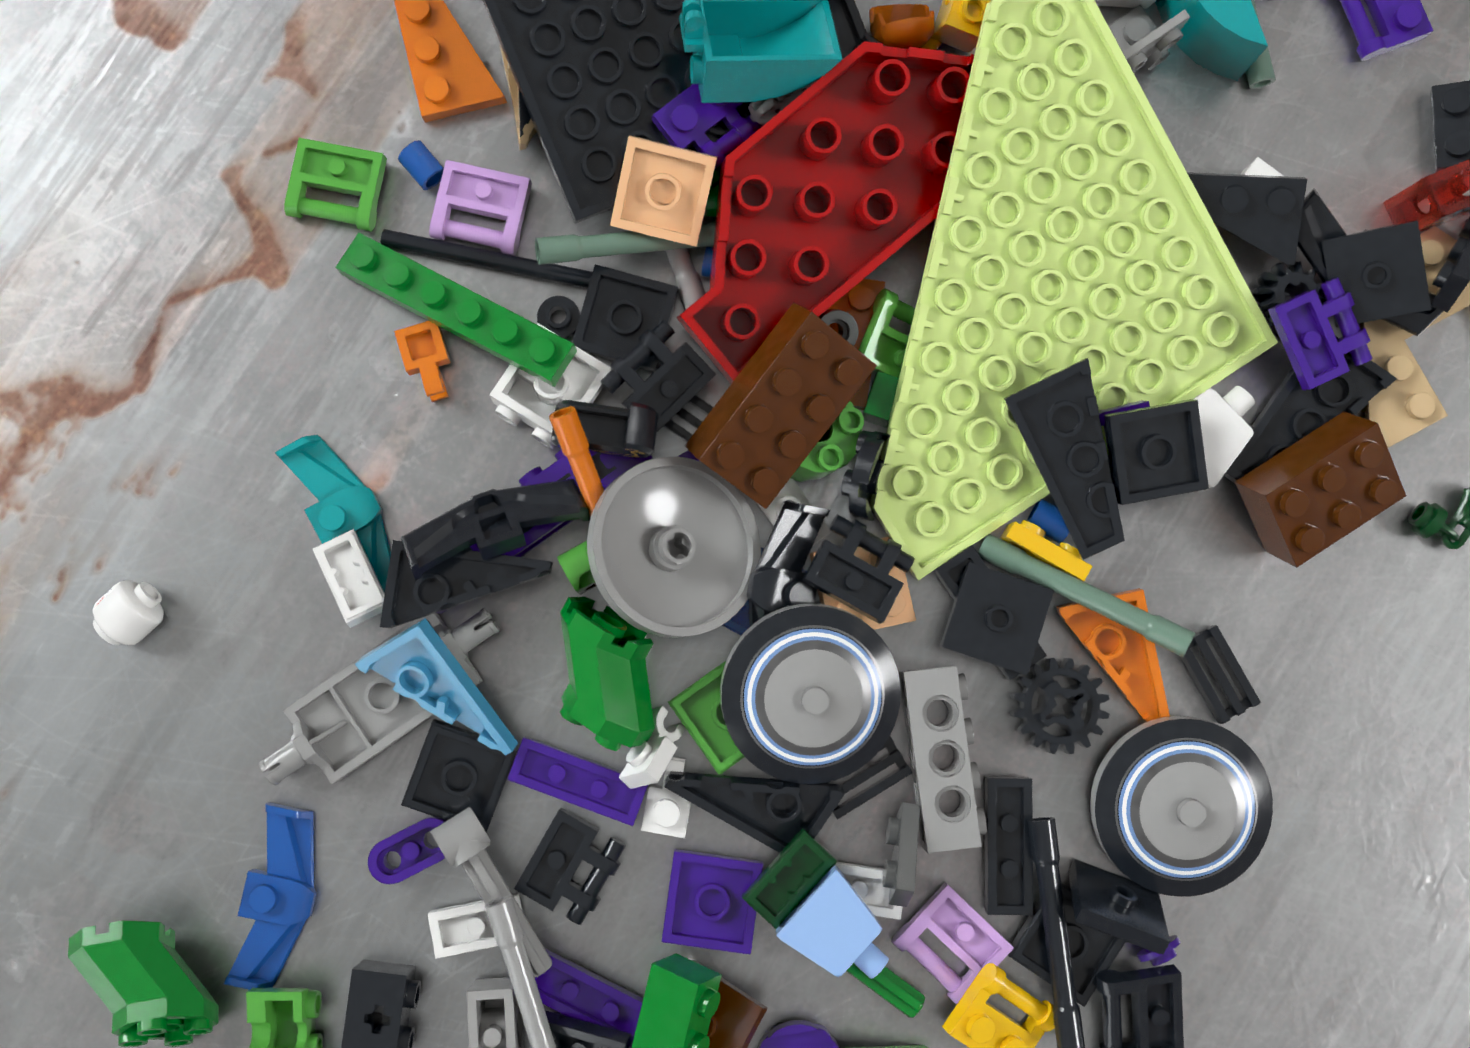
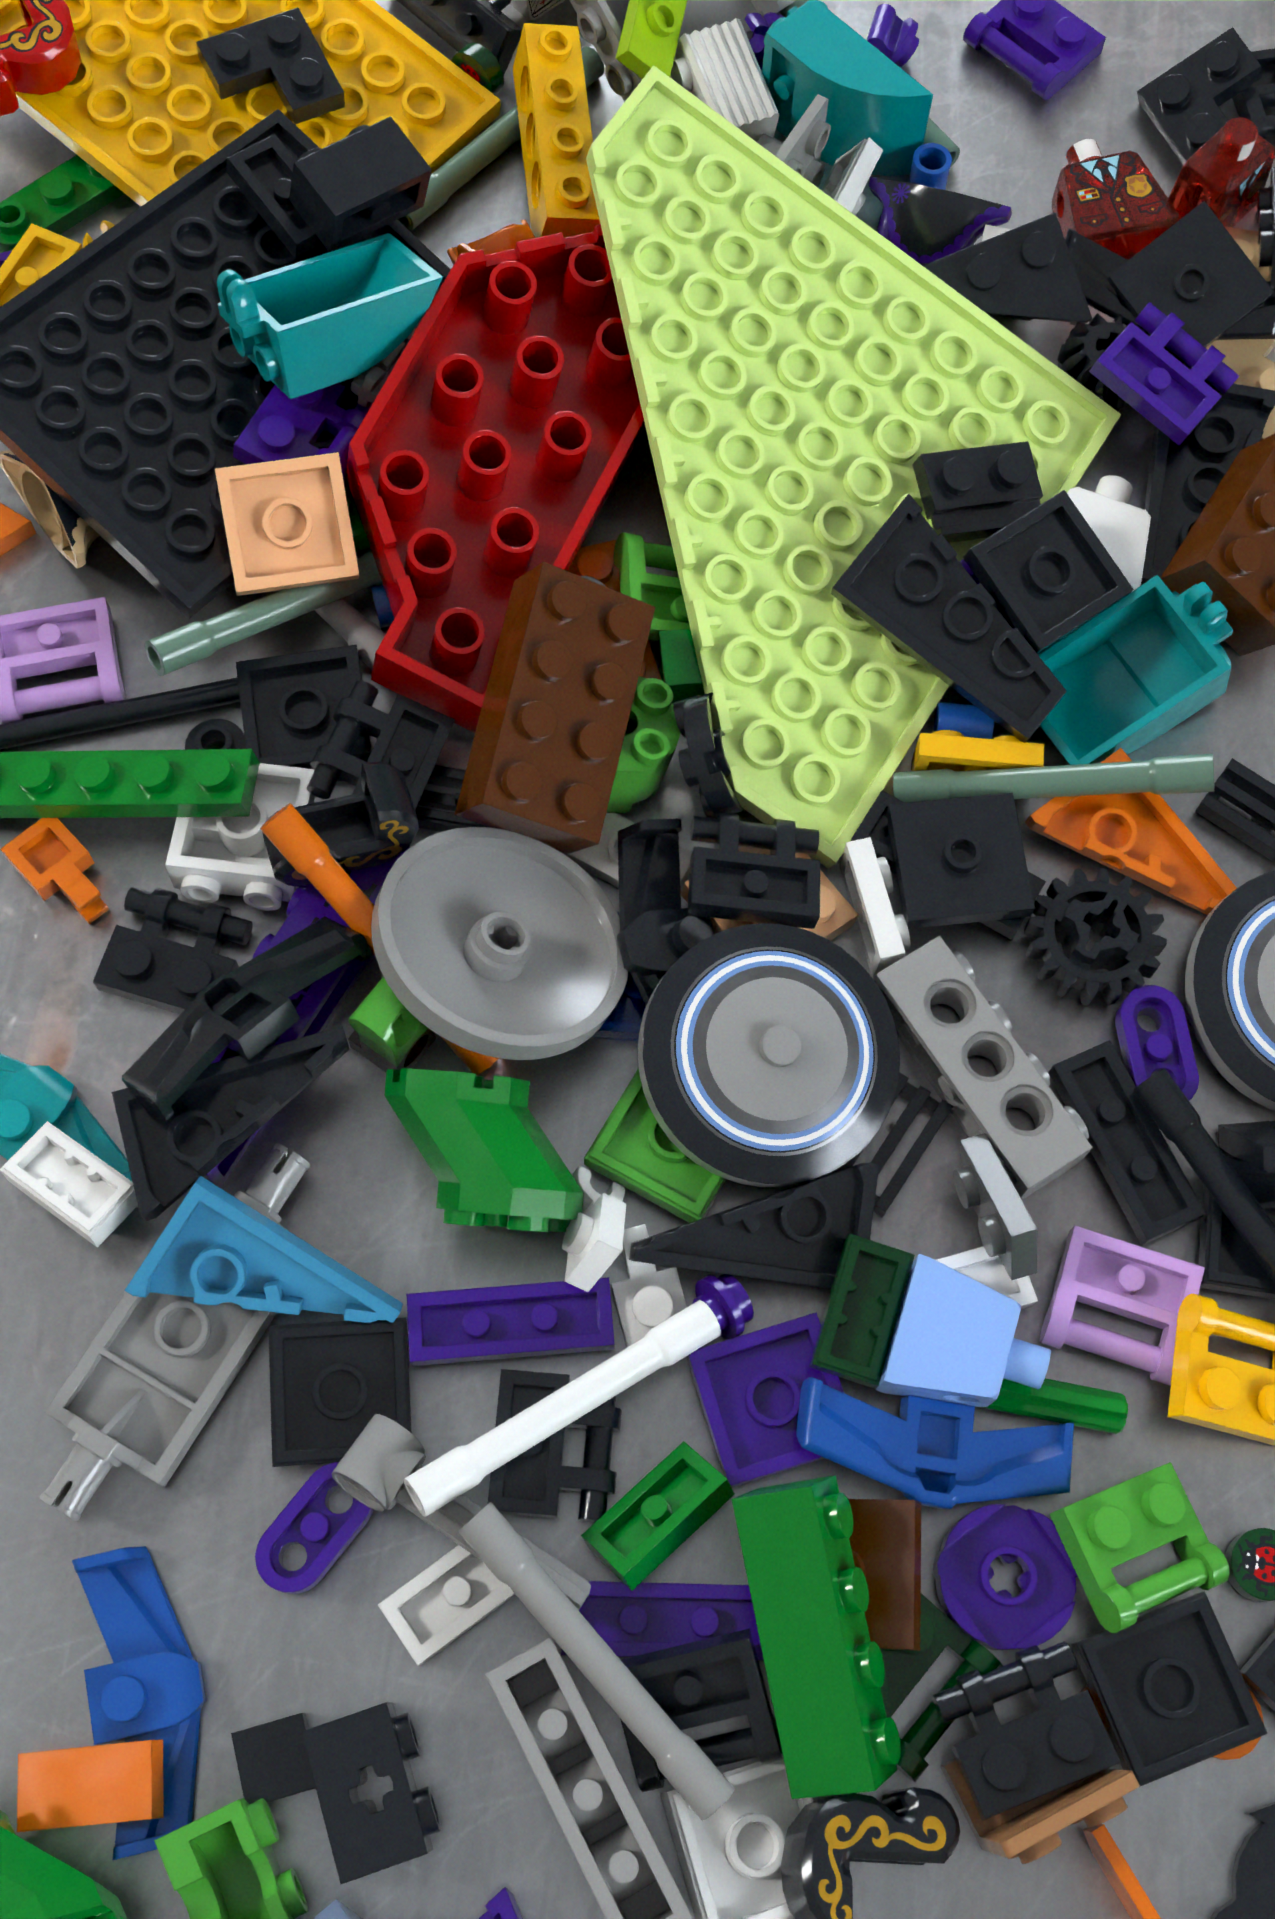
camera: 25 degrees left, 15 degrees down
none -> orange tile [17,1739,164,1832]
none -> black plate [93,887,253,1014]
none -> black tile [231,1713,316,1804]
none -> white piece [404,1300,721,1517]
none -> green plate [581,1441,735,1591]
none -> dark purple plate [693,1274,754,1340]
none -> blue plate [796,1377,1074,1510]
none -> white plate [821,137,883,215]
none -> white plate [840,837,911,980]
none -> black hat [869,177,1012,266]
none -> blue hinge [908,143,952,190]
none -> black plate [912,441,1043,543]
none -> teal piece [1039,575,1233,765]
none -> clear red torso [1052,139,1179,260]
none -> dark purple plate [1115,985,1199,1101]

